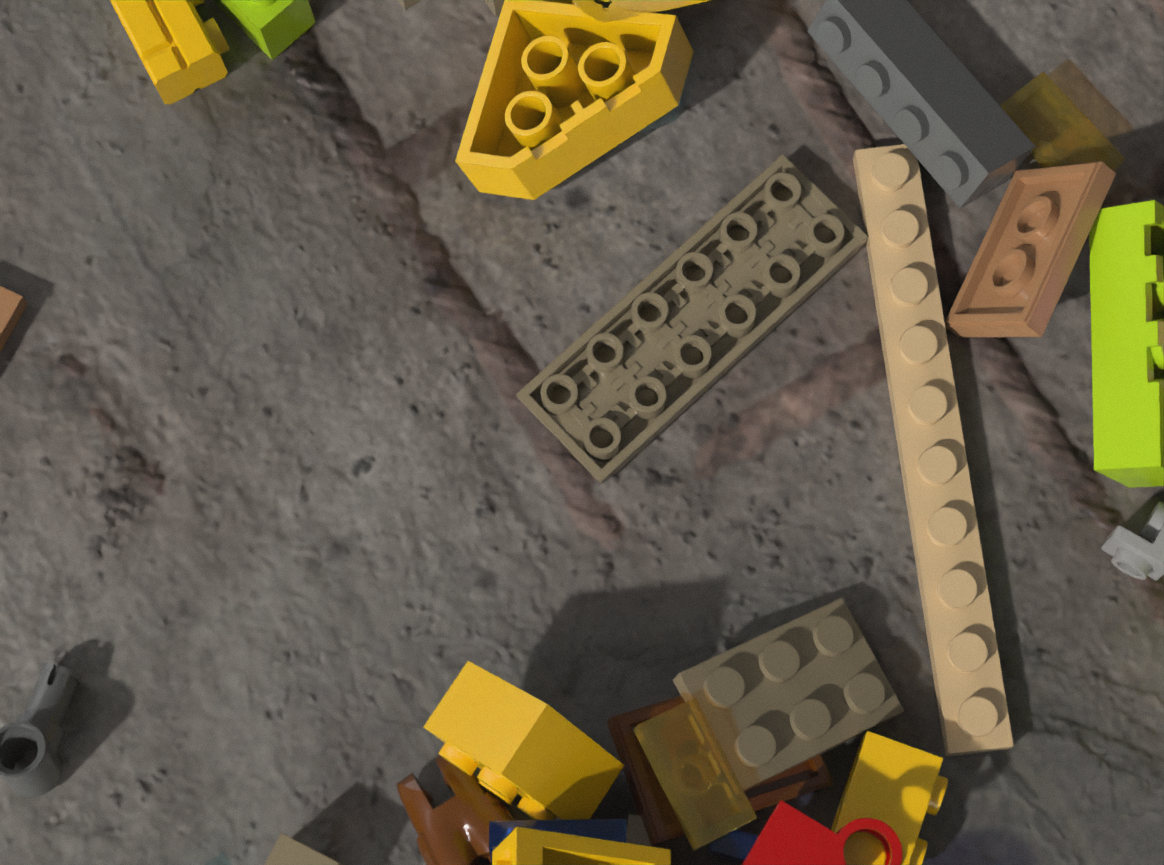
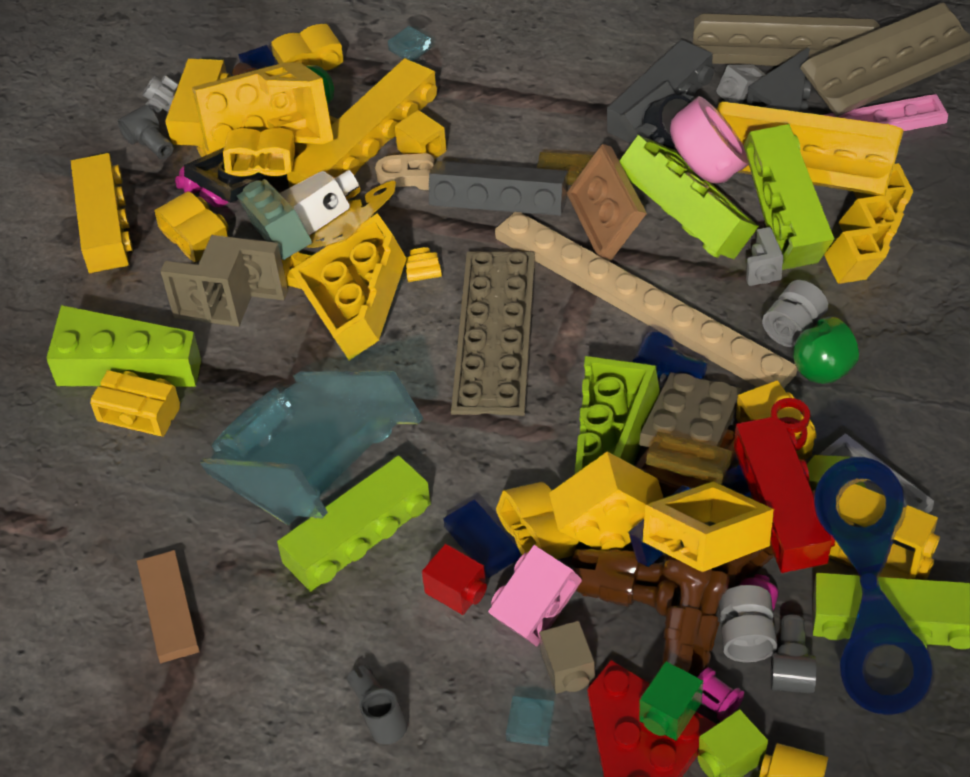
camera: 45 degrees left, 25 degrees down
none -> clear light blue windscreen [200,371,423,525]
none -> lime brick [277,455,431,592]
none -> yellow plate [405,247,442,282]
none -> red brick [422,544,487,615]
none -> clear blue tile [443,499,520,578]
none -> bright pink brick [488,545,582,647]
none -> yellow brick [496,482,579,560]
none -> lime wedge [575,356,660,474]
none -> clear blue pin [632,331,708,379]
none -> light grey wheel [762,280,828,347]
none -> green helmet [793,316,859,384]

